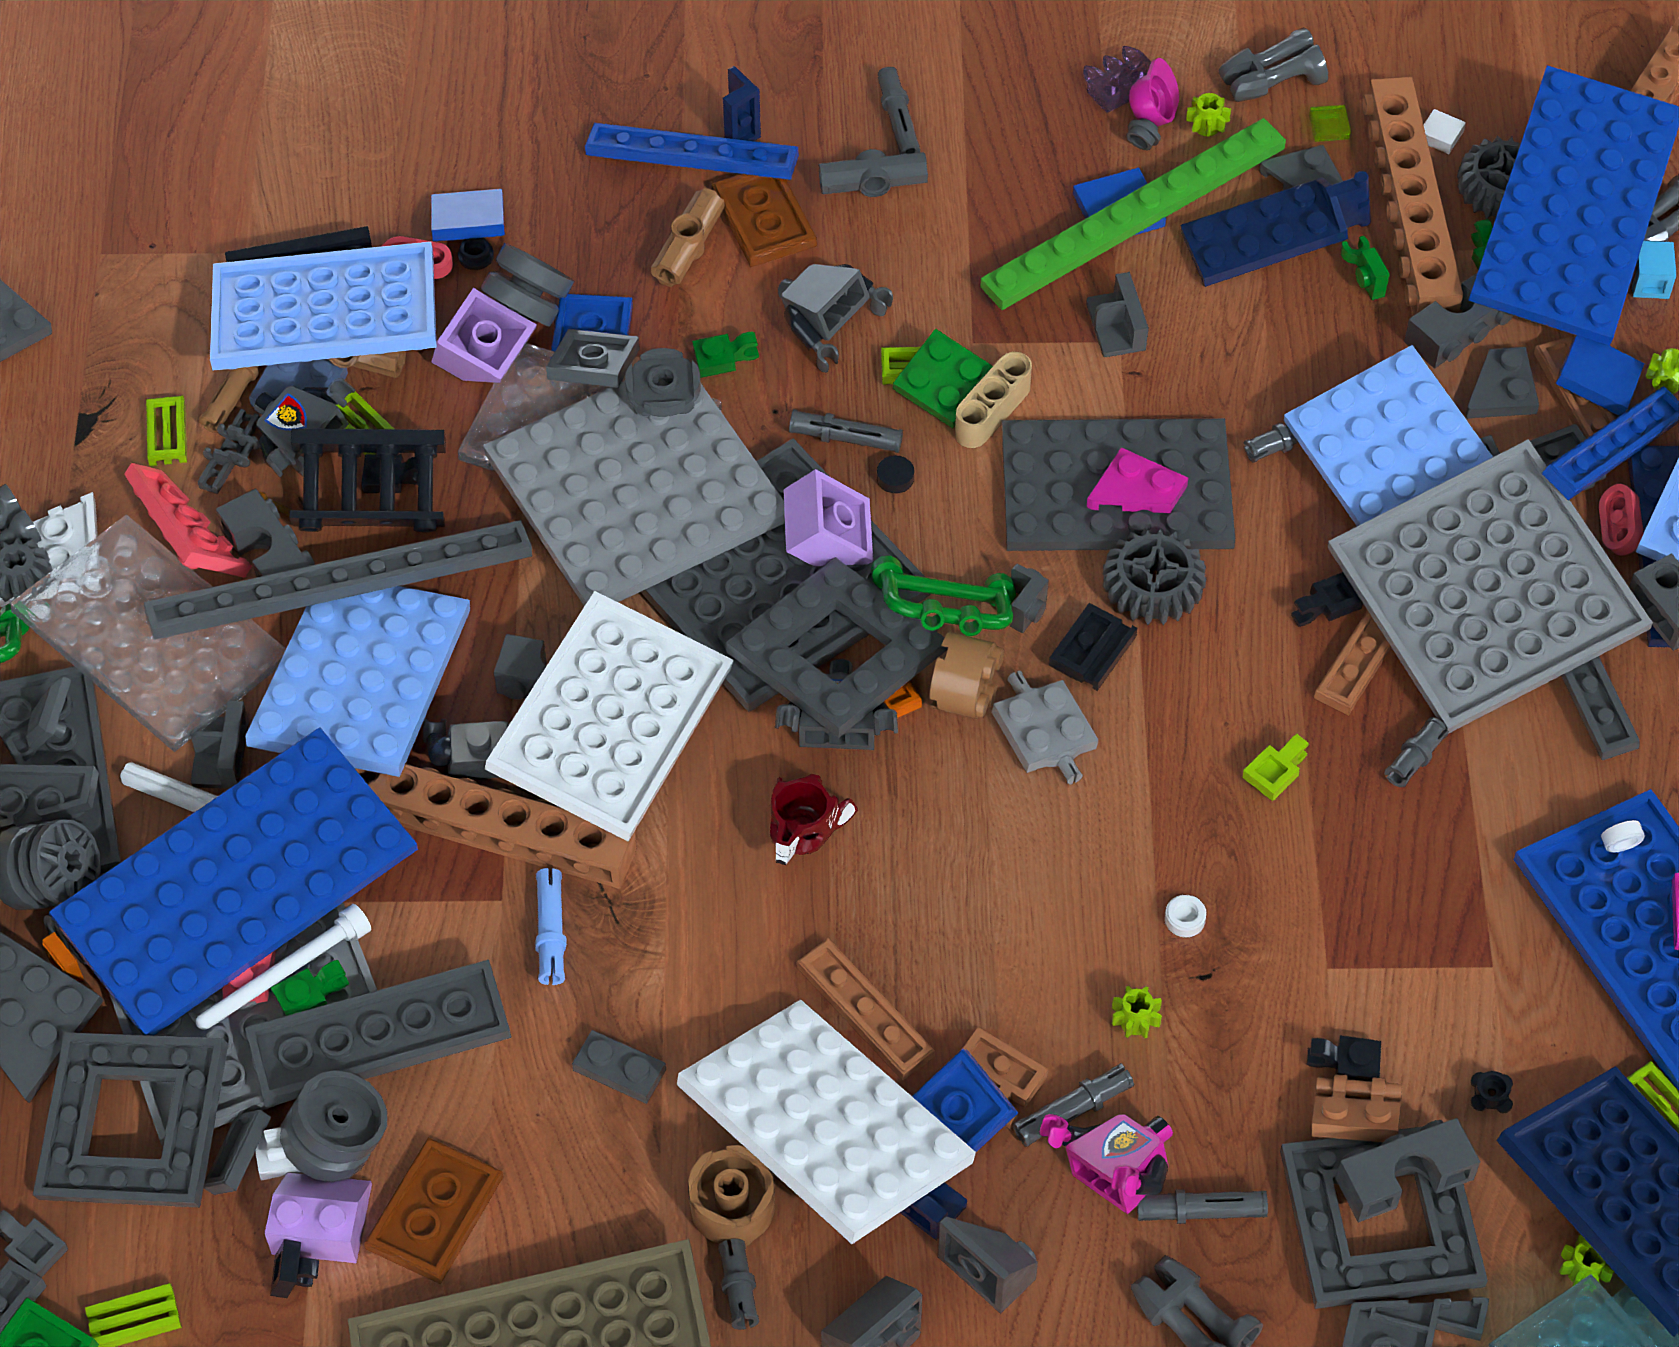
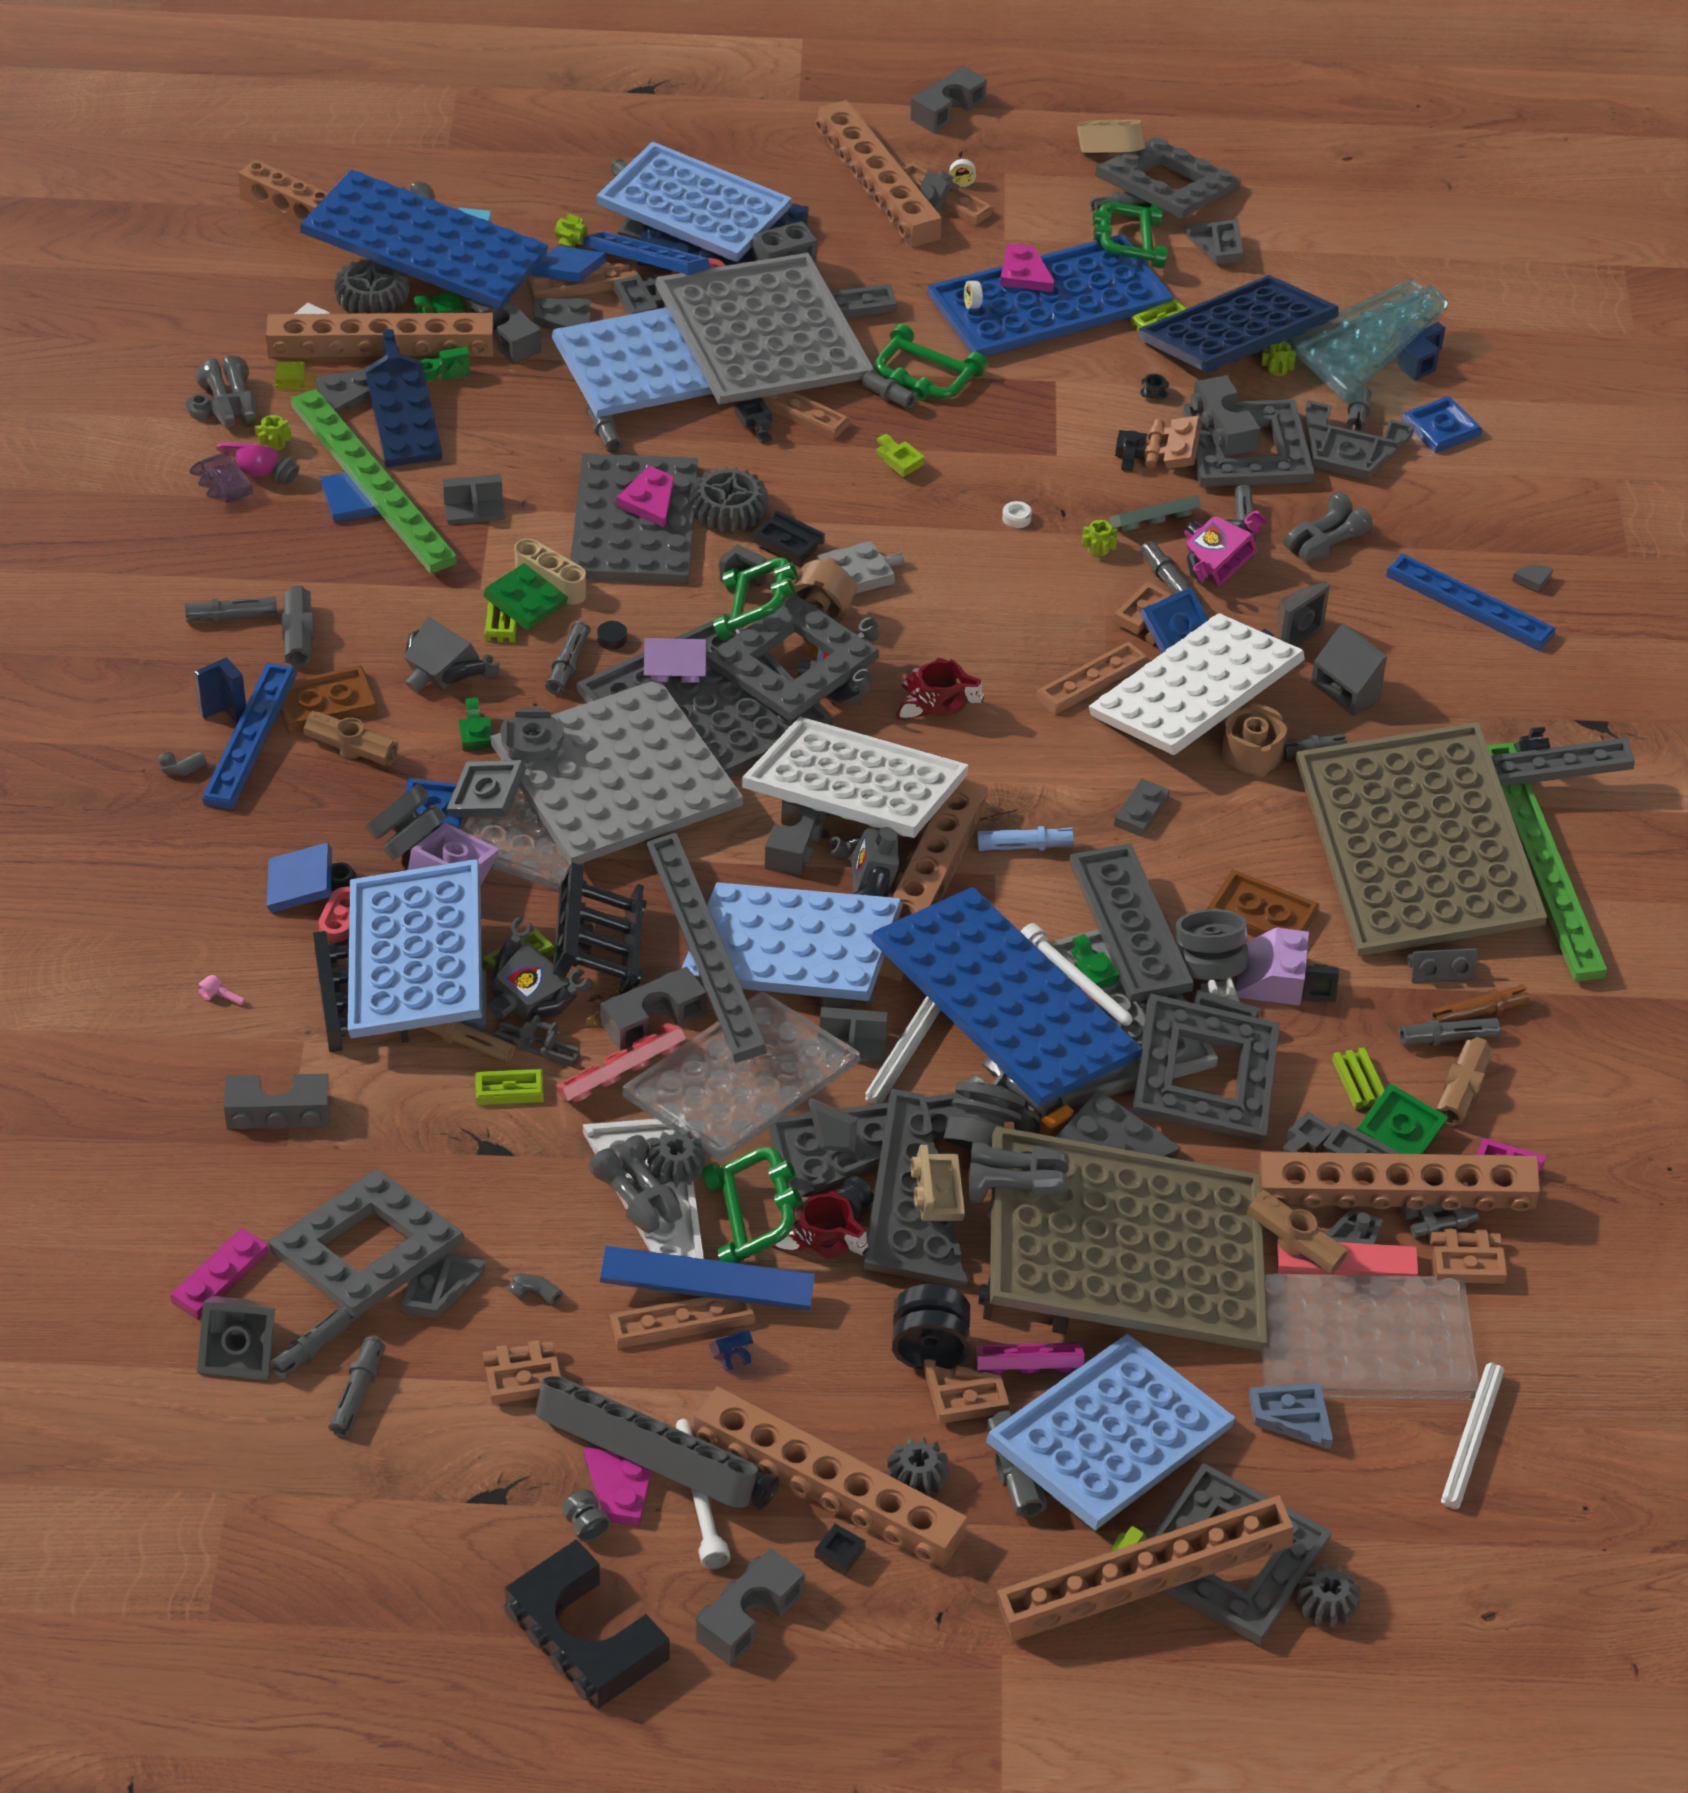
camera: 90 degrees left, 10 degrees down
none -> dark grey arm [158,752,207,776]
none -> dark grey plate [186,394,213,420]
none -> bright pink hand [198,975,245,1006]
none -> dark grey arch [224,1073,330,1130]
none -> green bar [875,324,988,401]
none -> sand green plate [1109,495,1201,531]

